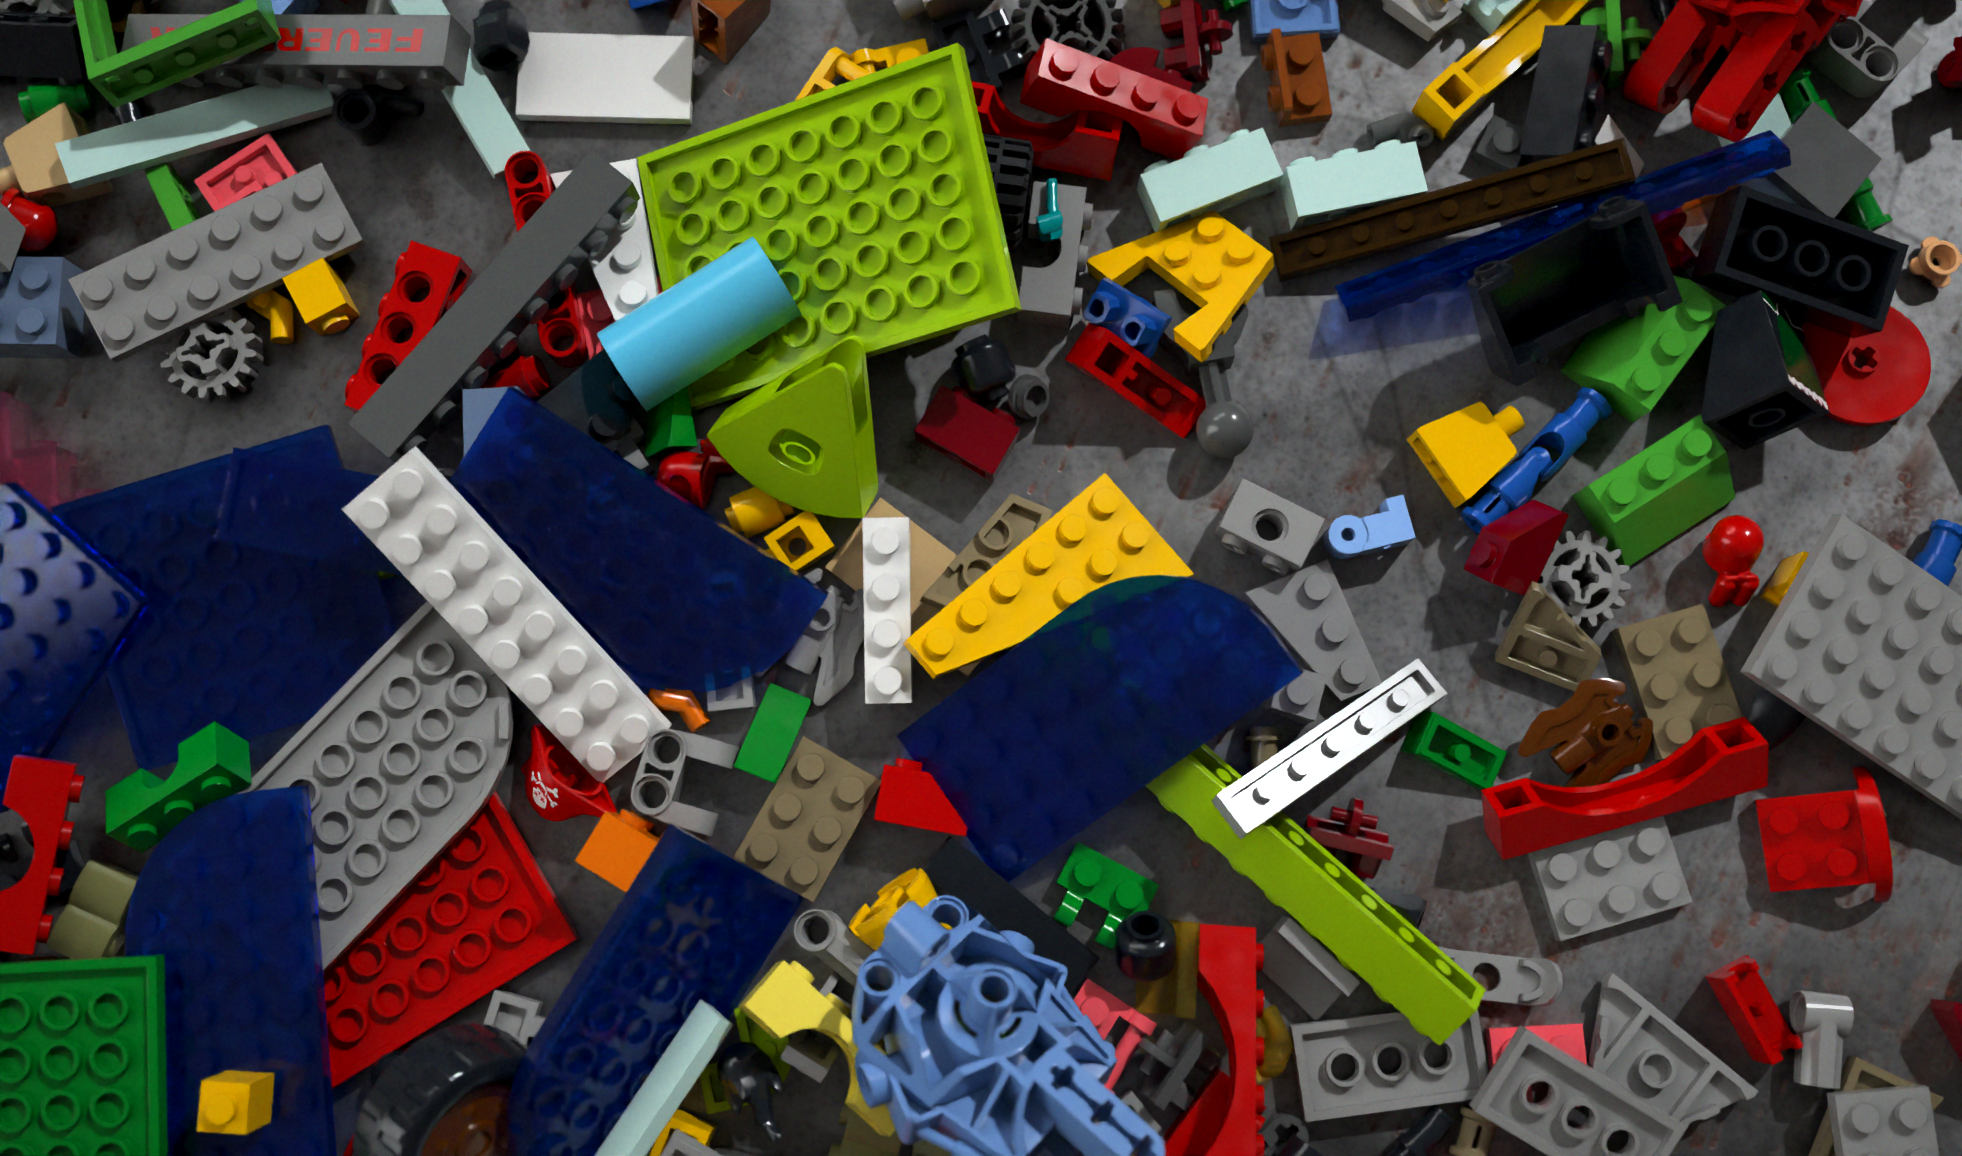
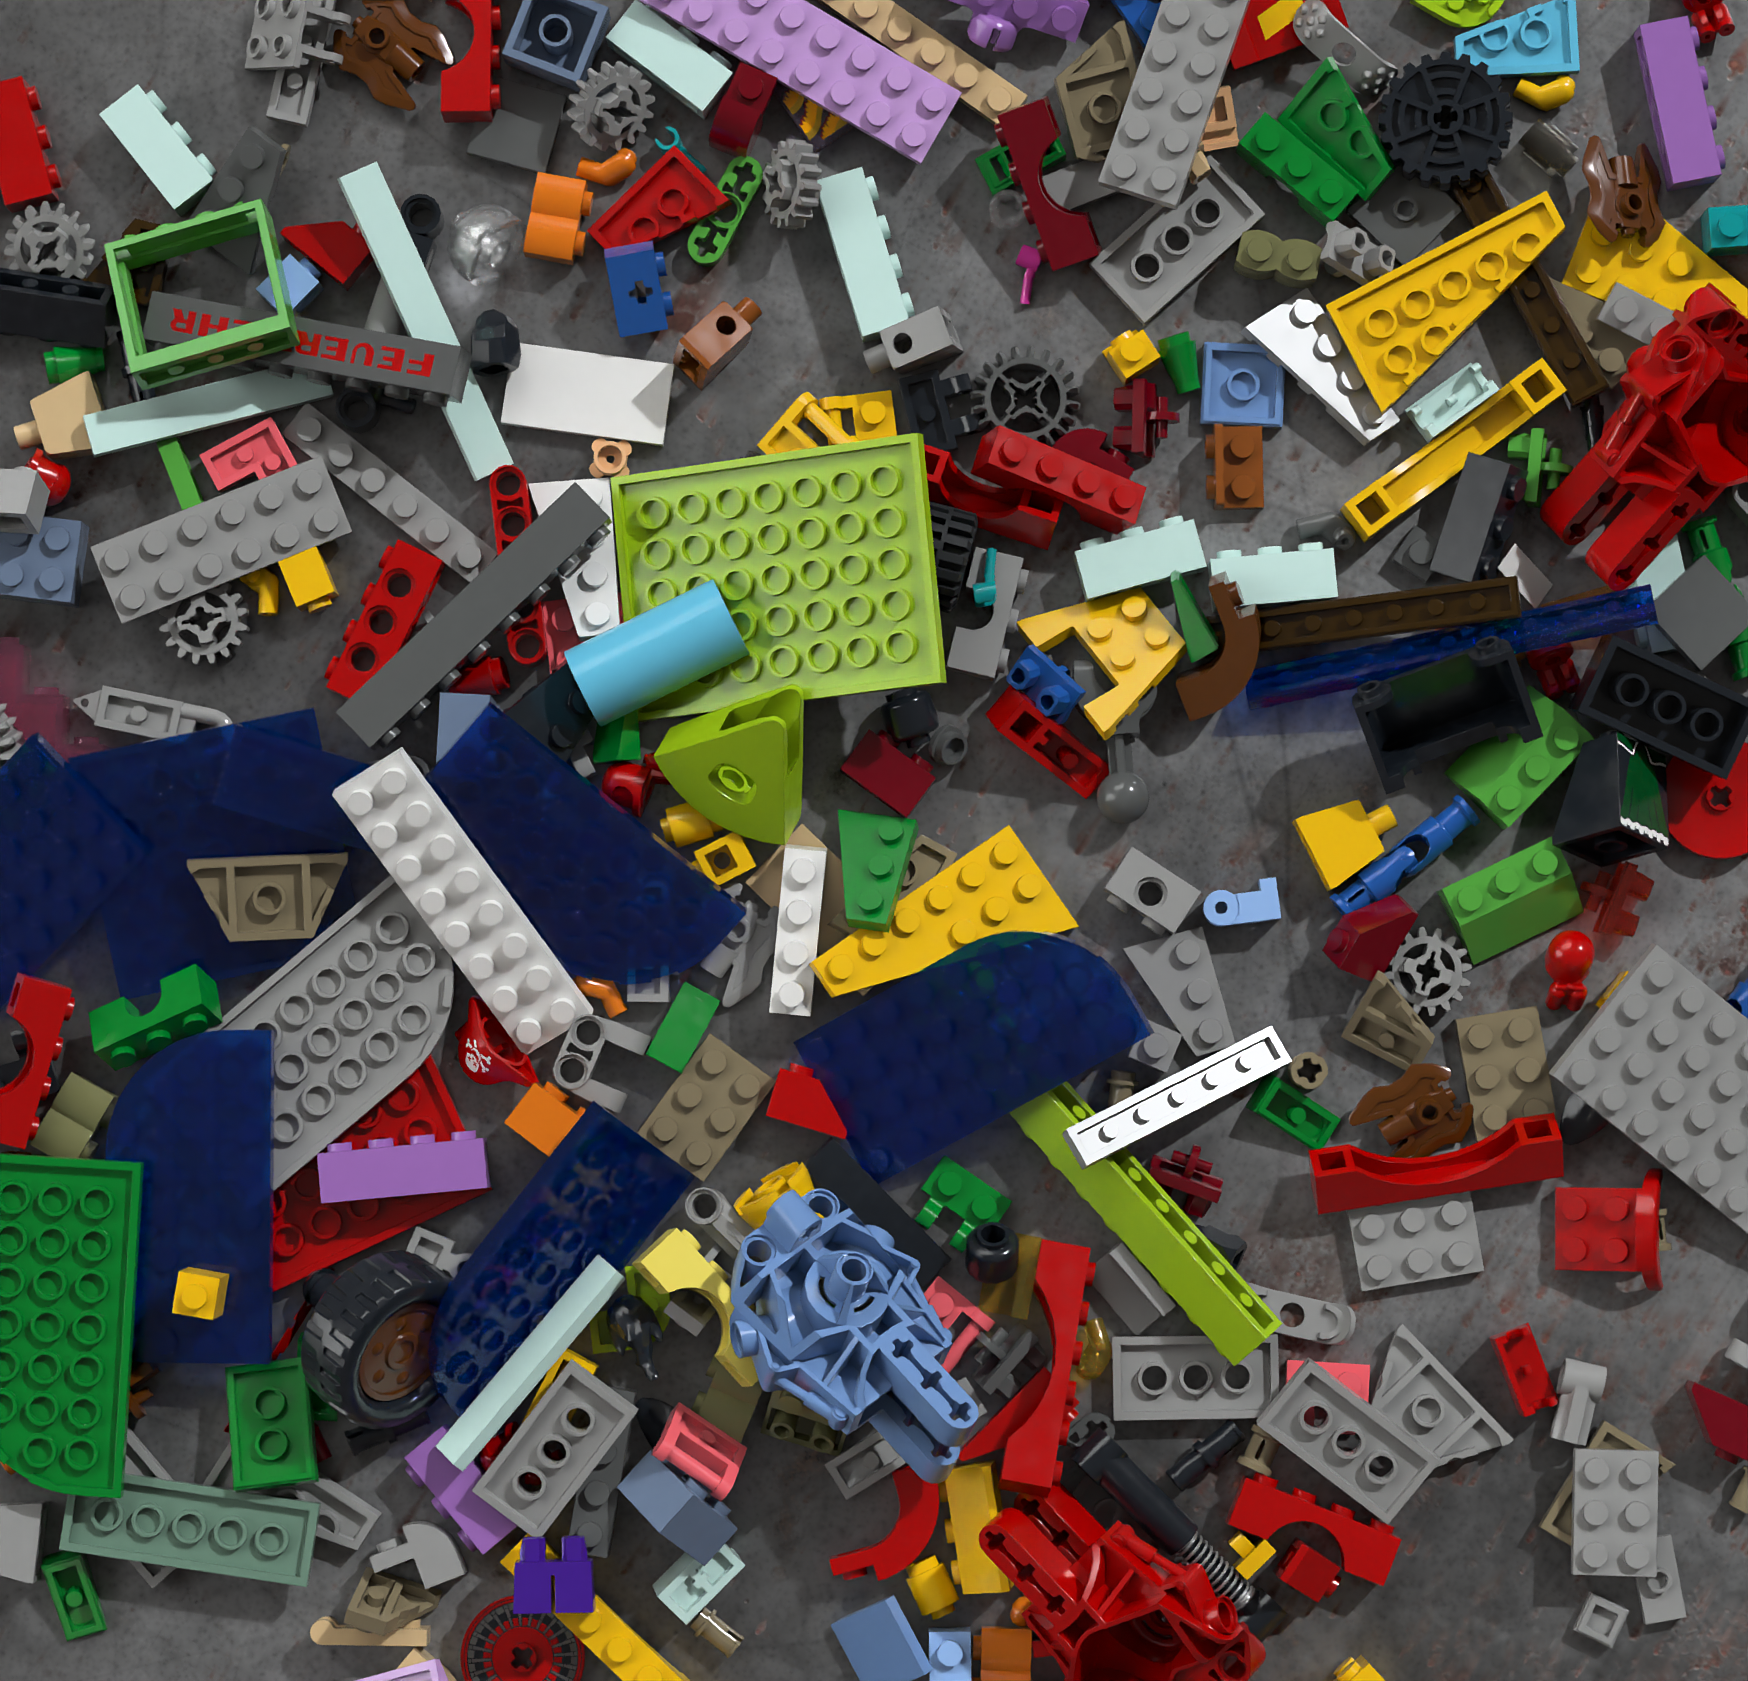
camera: 10 degrees right, 5 degrees up
none -> light grey plate [73,685,235,758]
none -> dark tan wing [187,852,348,942]
none -> light grey plate [281,402,498,583]
none -> medium lavender brick [317,1130,491,1203]
none -> light nougat plate [589,438,632,478]
none -> green wing [838,809,919,933]
none -> green slope [1171,570,1219,663]
none -> reddish brown arch [1175,571,1261,722]
none -> dark tan bush [1288,1052,1328,1089]
none -> clear red hips [1580,861,1654,937]

